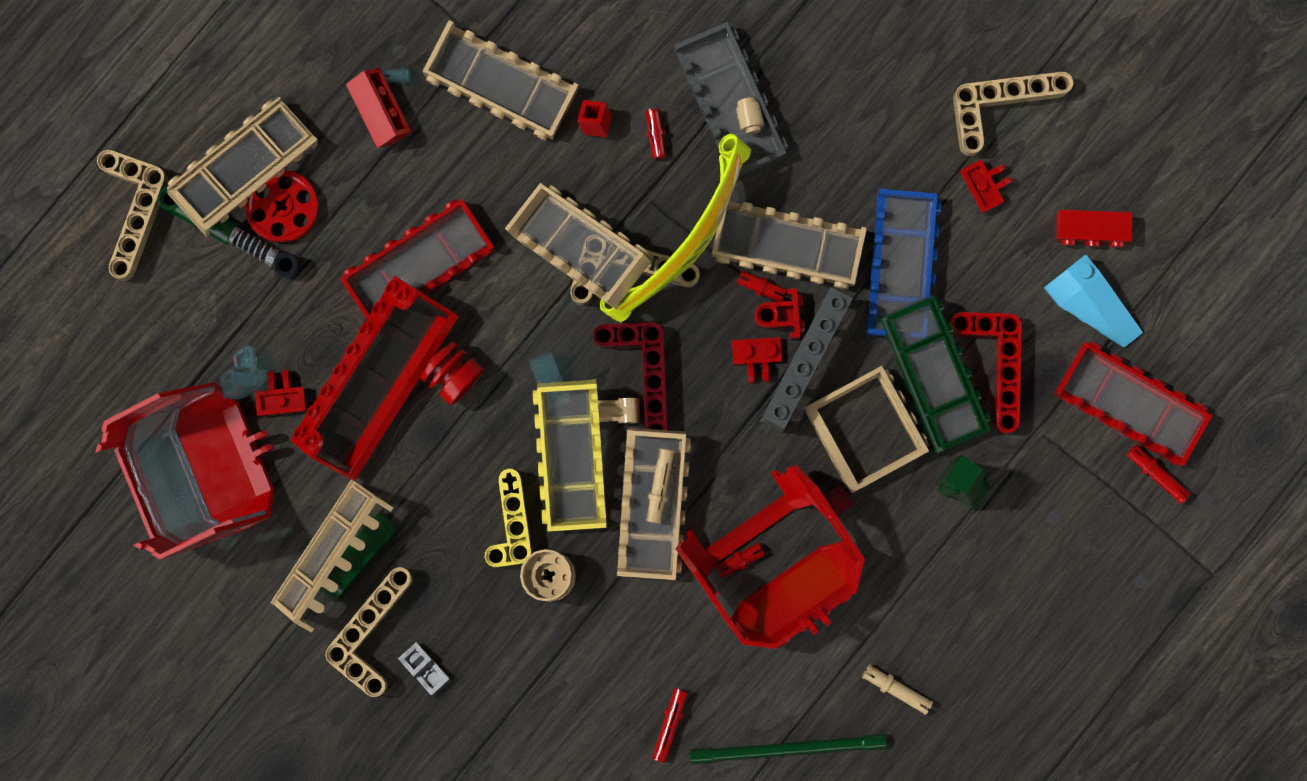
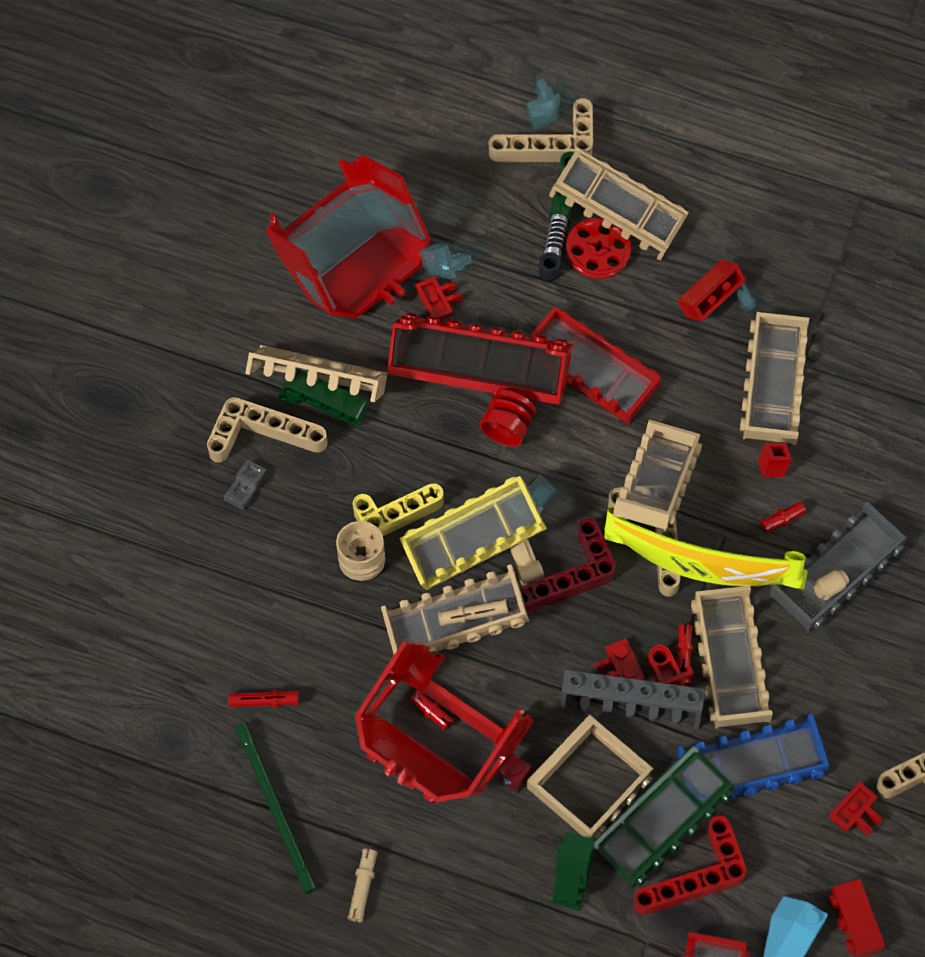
camera: 75 degrees right, 20 degrees down
none -> clear light blue brick [527,79,560,131]

